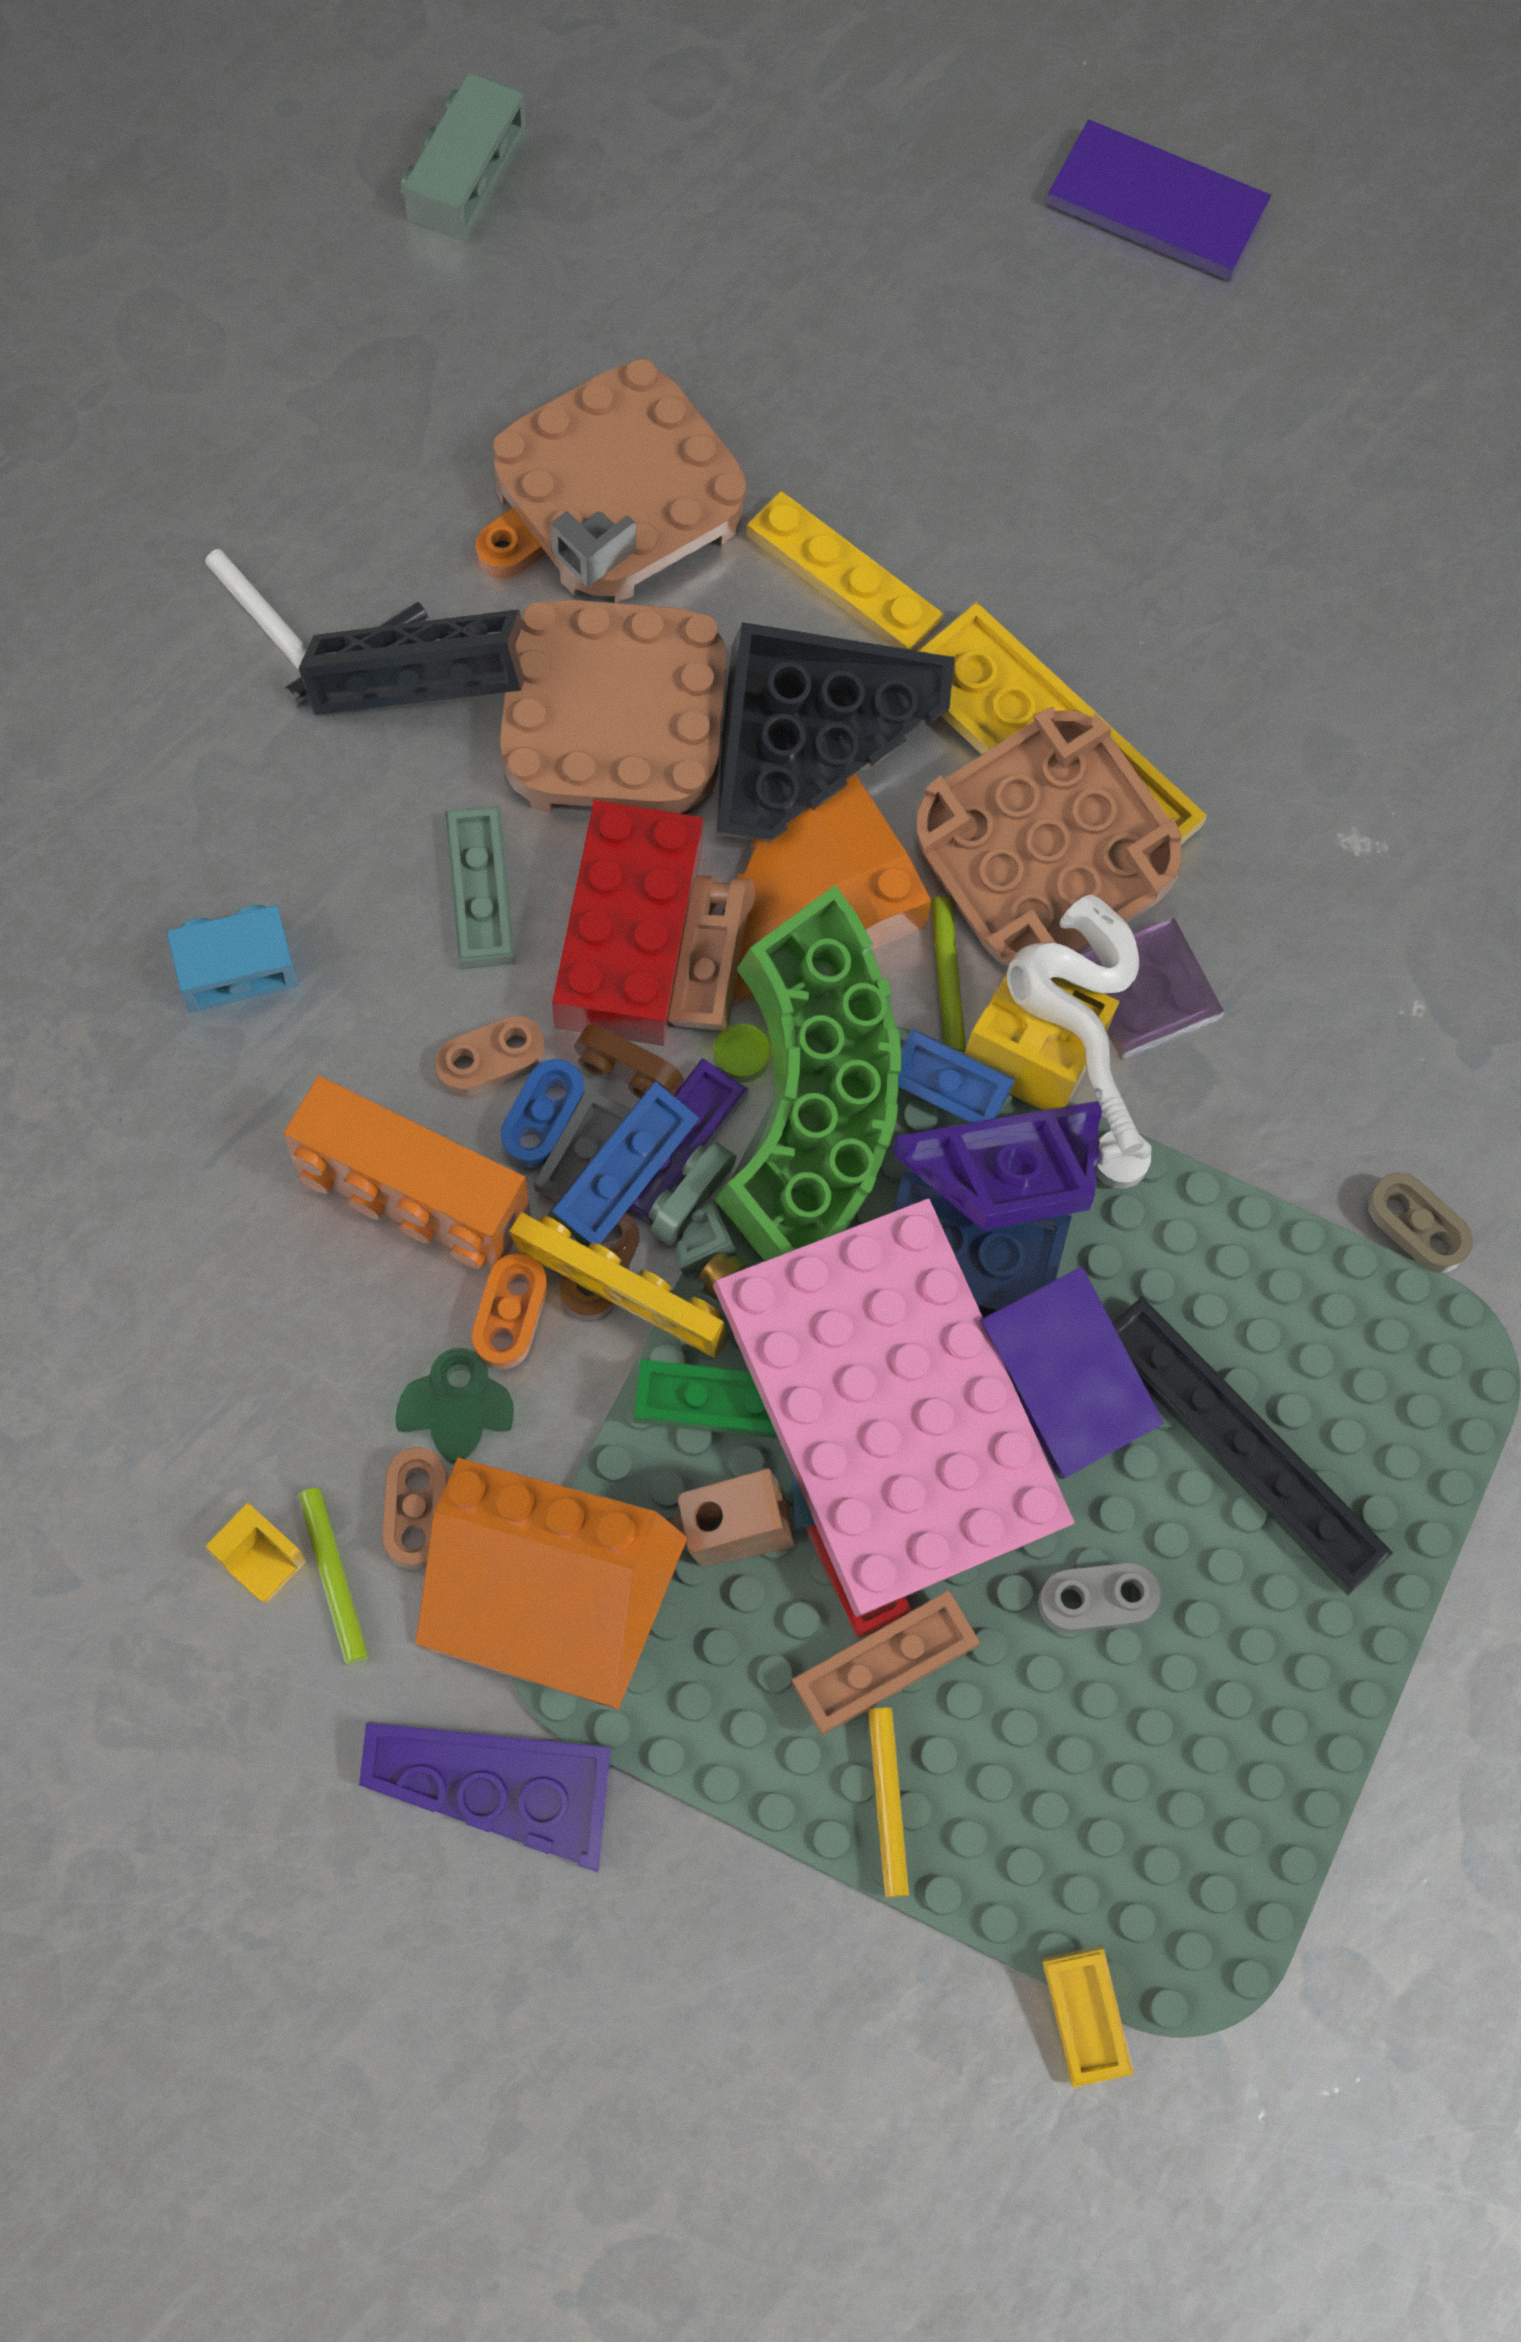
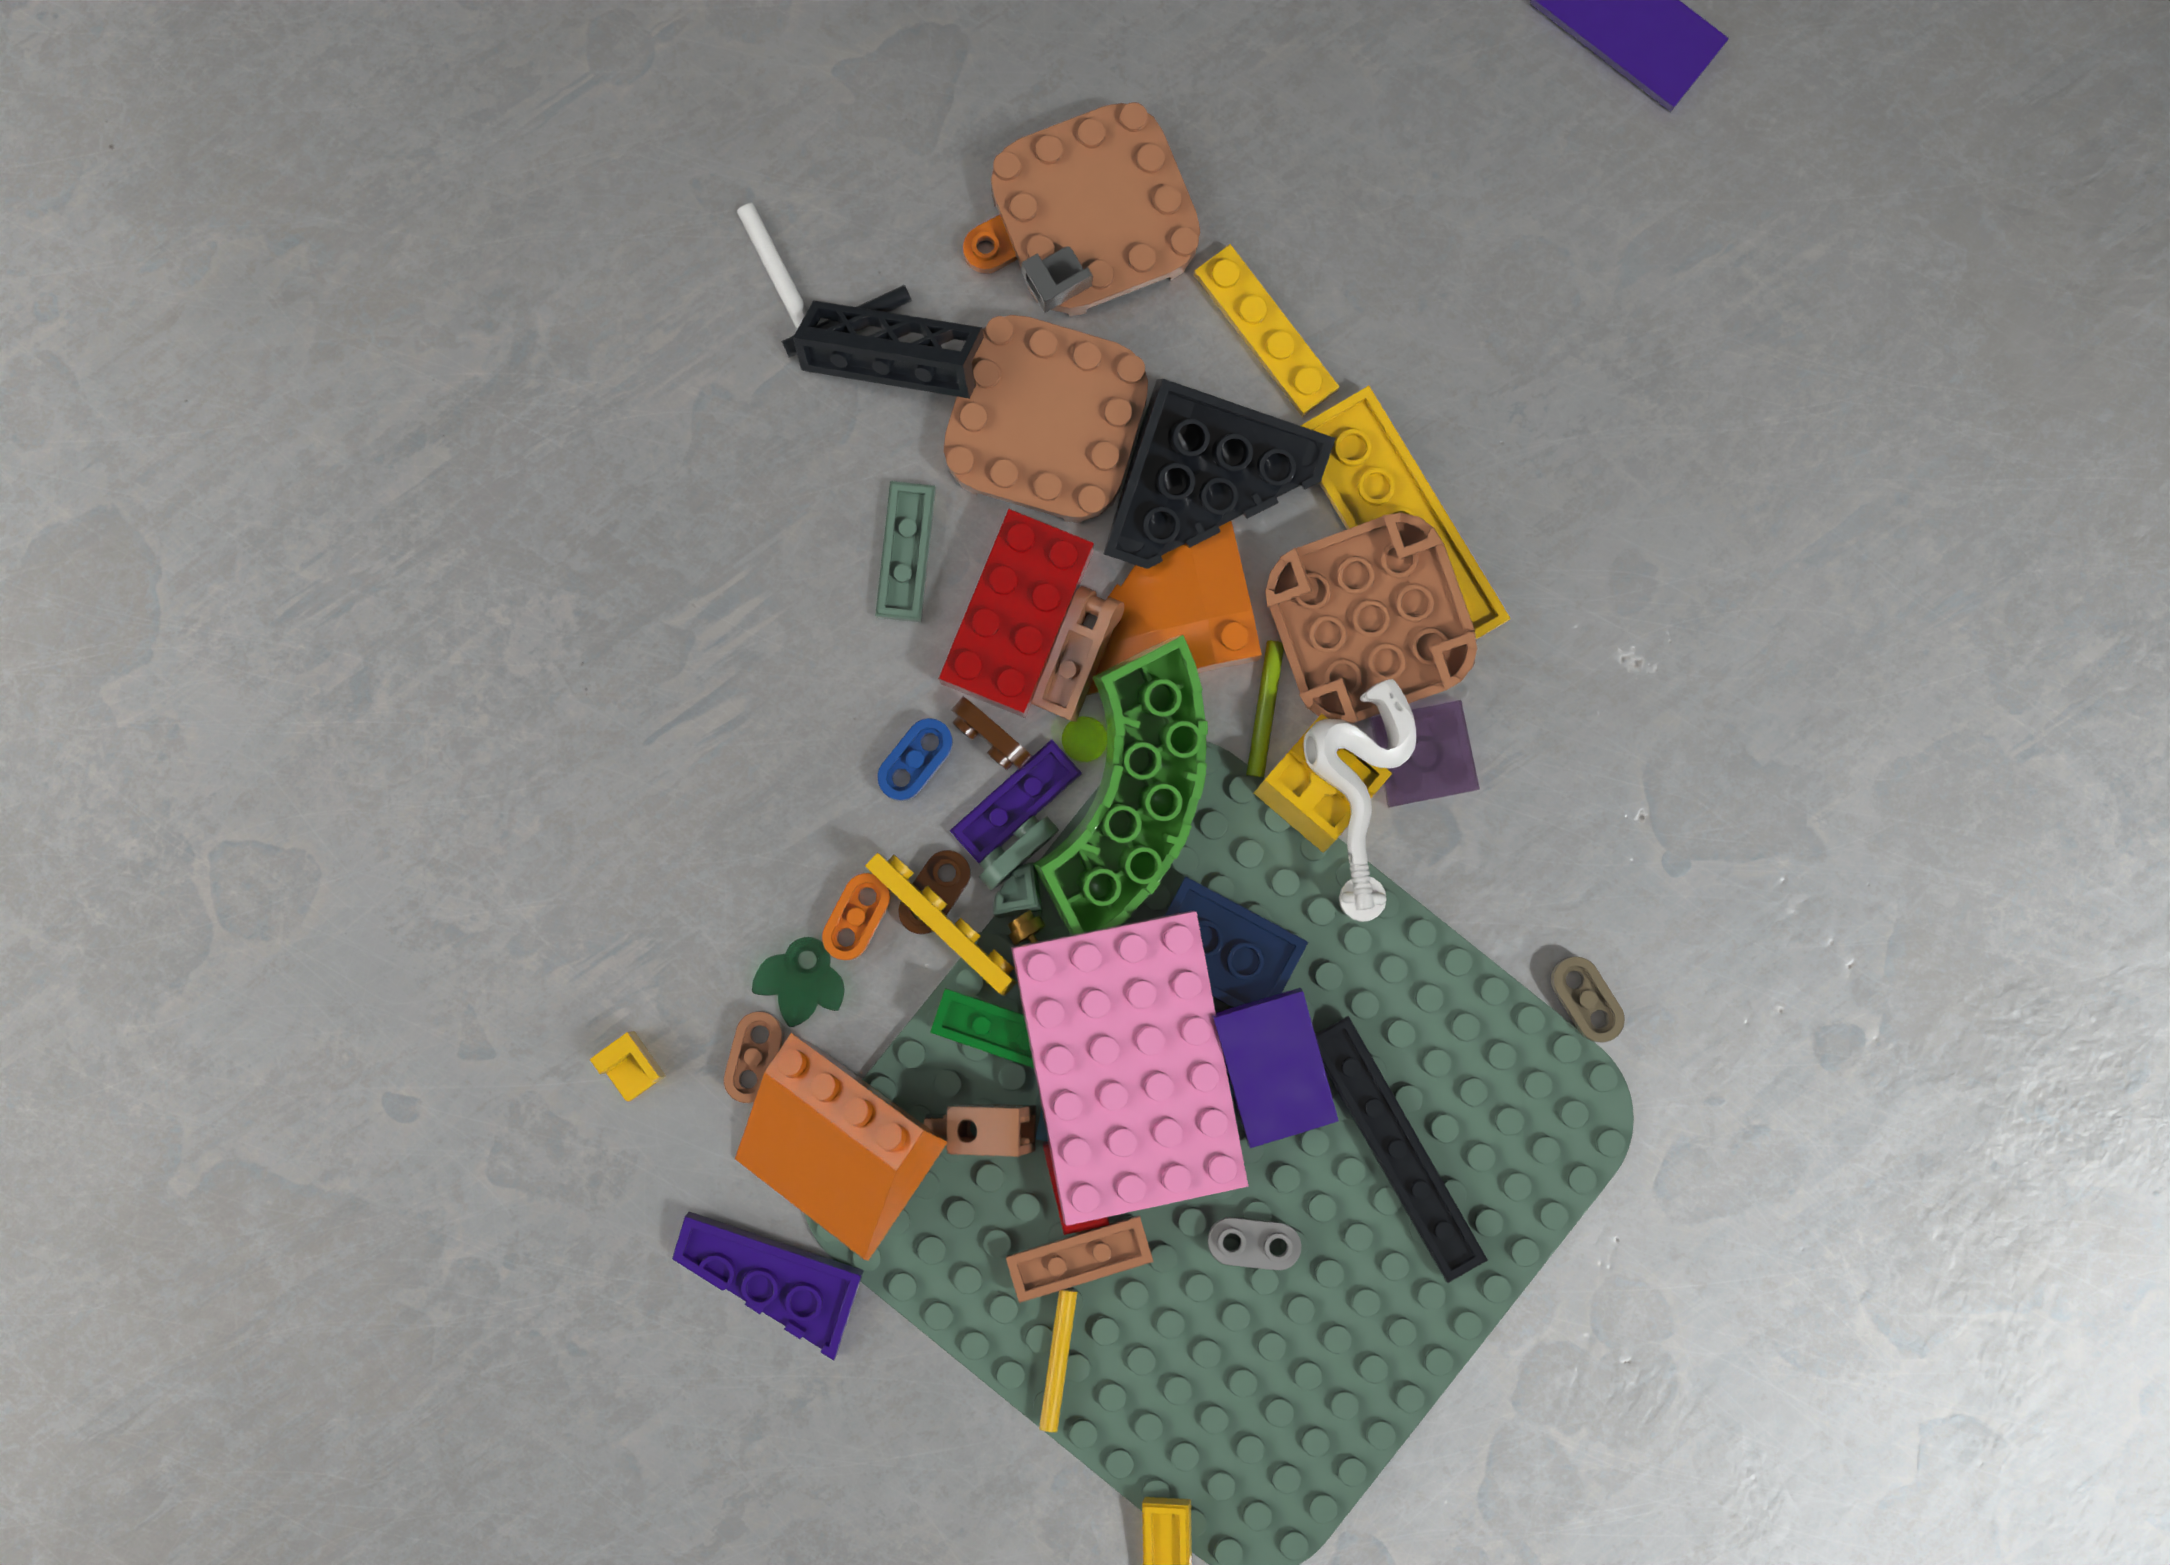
camera: 20 degrees right, 15 degrees up
dark azure brick [166,905,299,1013] -> none
orange brick [283,1075,531,1270] -> none
lime bar [297,1487,369,1665] -> none
nougat plate [435,1016,545,1097] -> none
dark grey plate [534,1088,631,1202] -> none
blue plate [547,1081,699,1248] -> none
dark purple wing [893,1101,1102,1230] -> none
blue plate [898,1029,1016,1123] -> none

